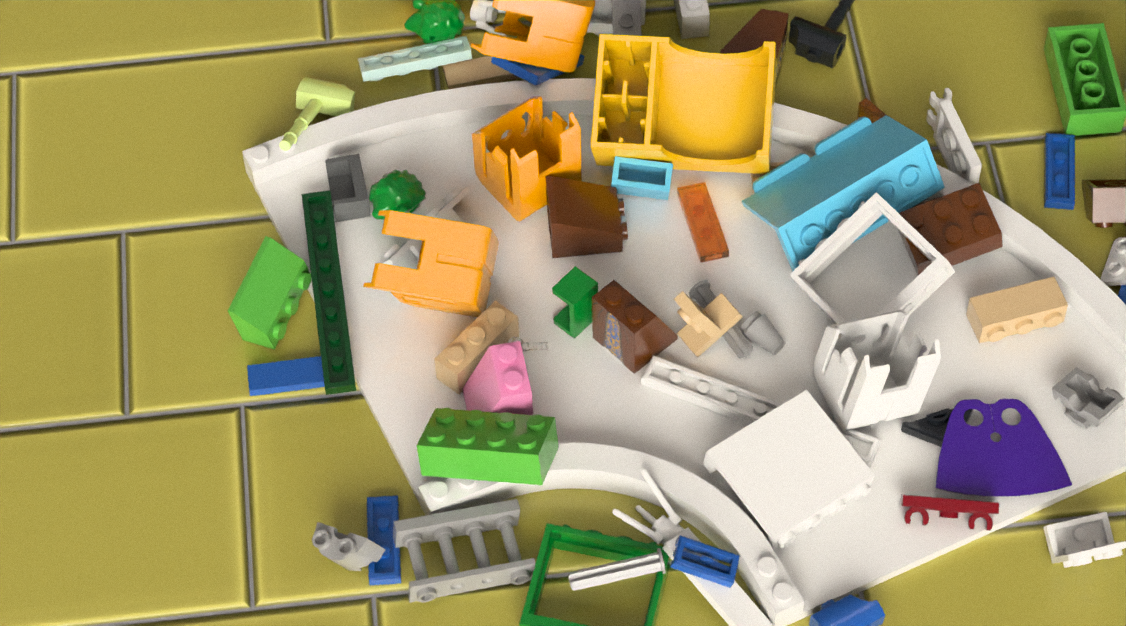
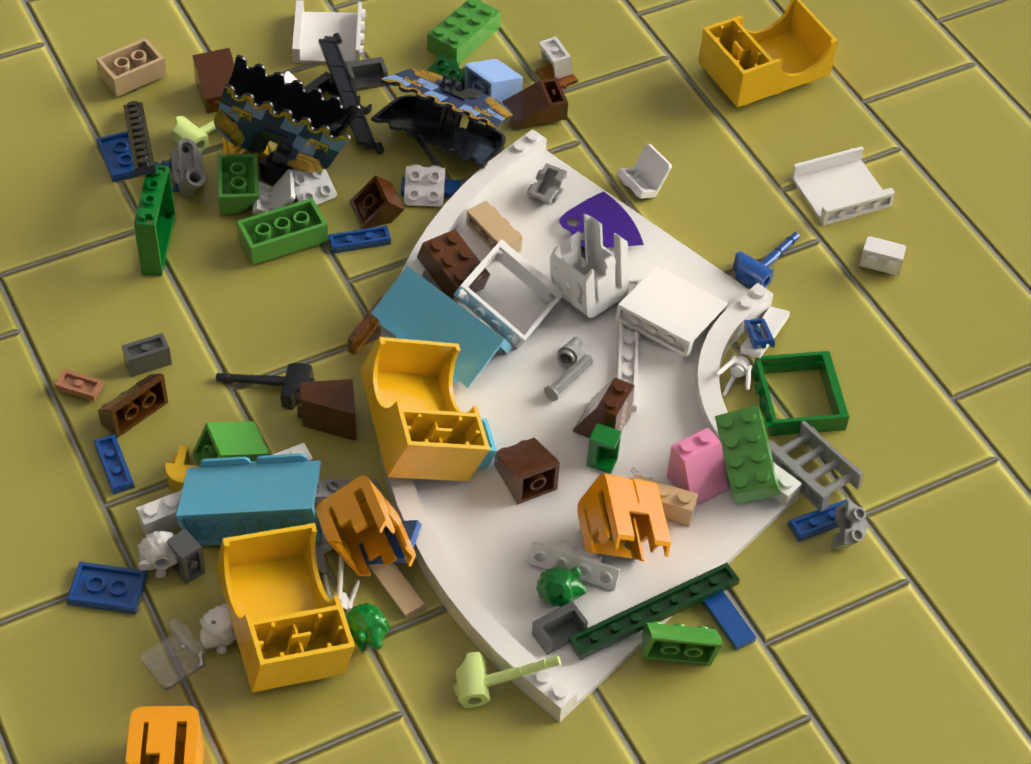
camera: 115 degrees left, 5 degrees down
light aqua plate [358,36,472,82] -> none
light orange piece [472,96,582,222] -> none
axle [568,548,666,591] -> none
tan bracket [674,291,743,357] -> none
clear orange tile [677,182,729,263] -> none
dark red plate [900,494,999,531] -> none
white tile [926,88,982,184] -> none

